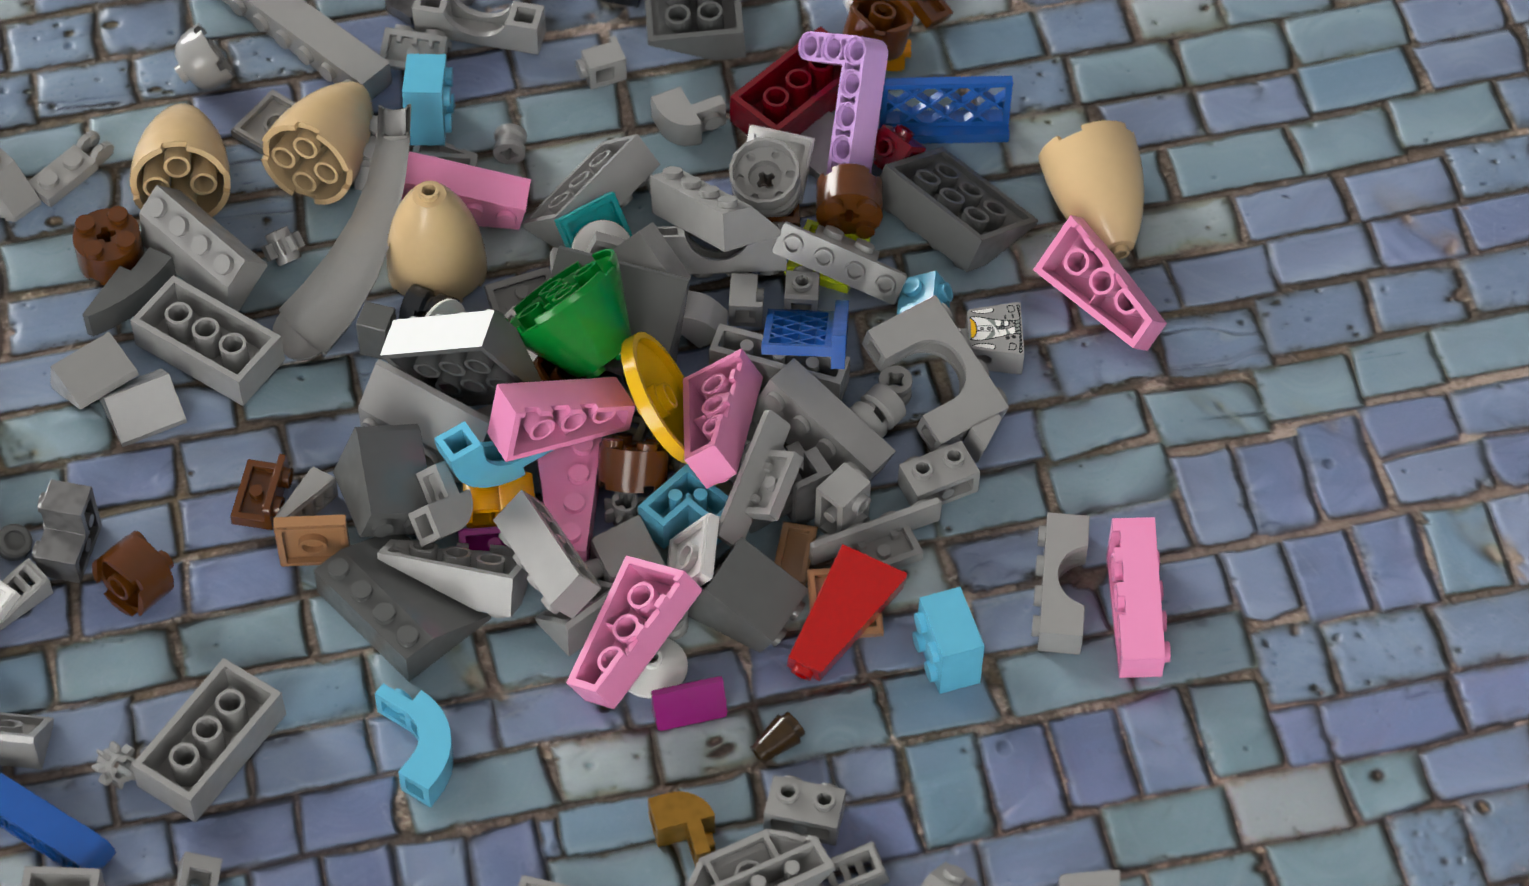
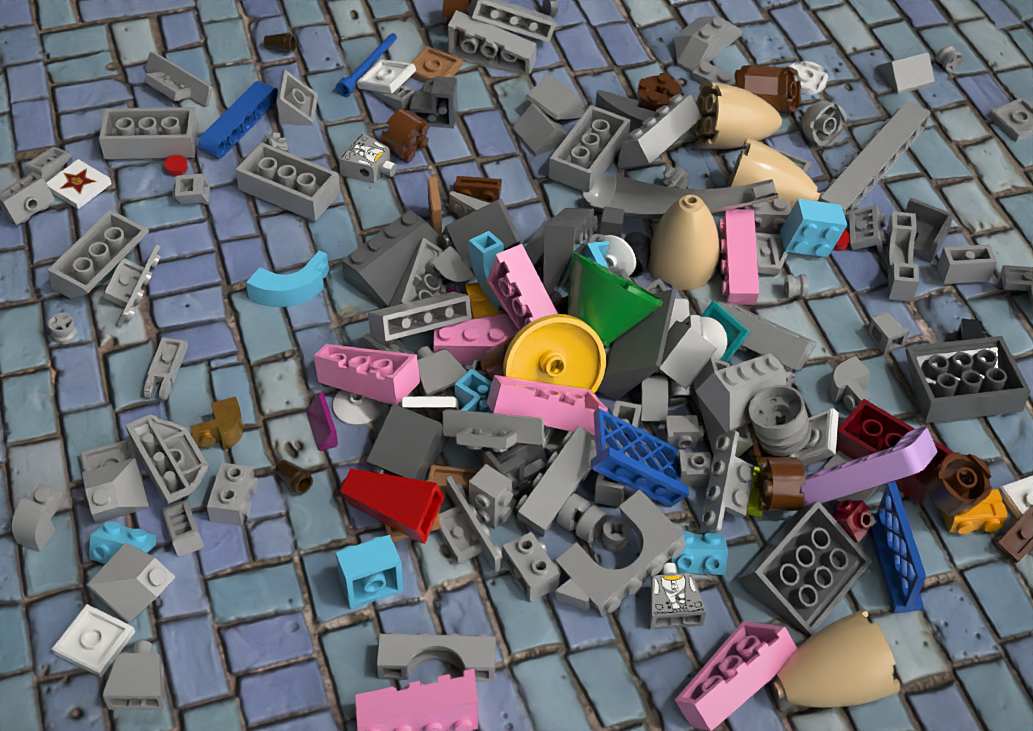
camera: 85 degrees right, 5 degrees down
none -> light grey torso [339,133,397,183]
none -> reddish brown brick [735,65,801,114]
none -> white tile [789,61,828,95]

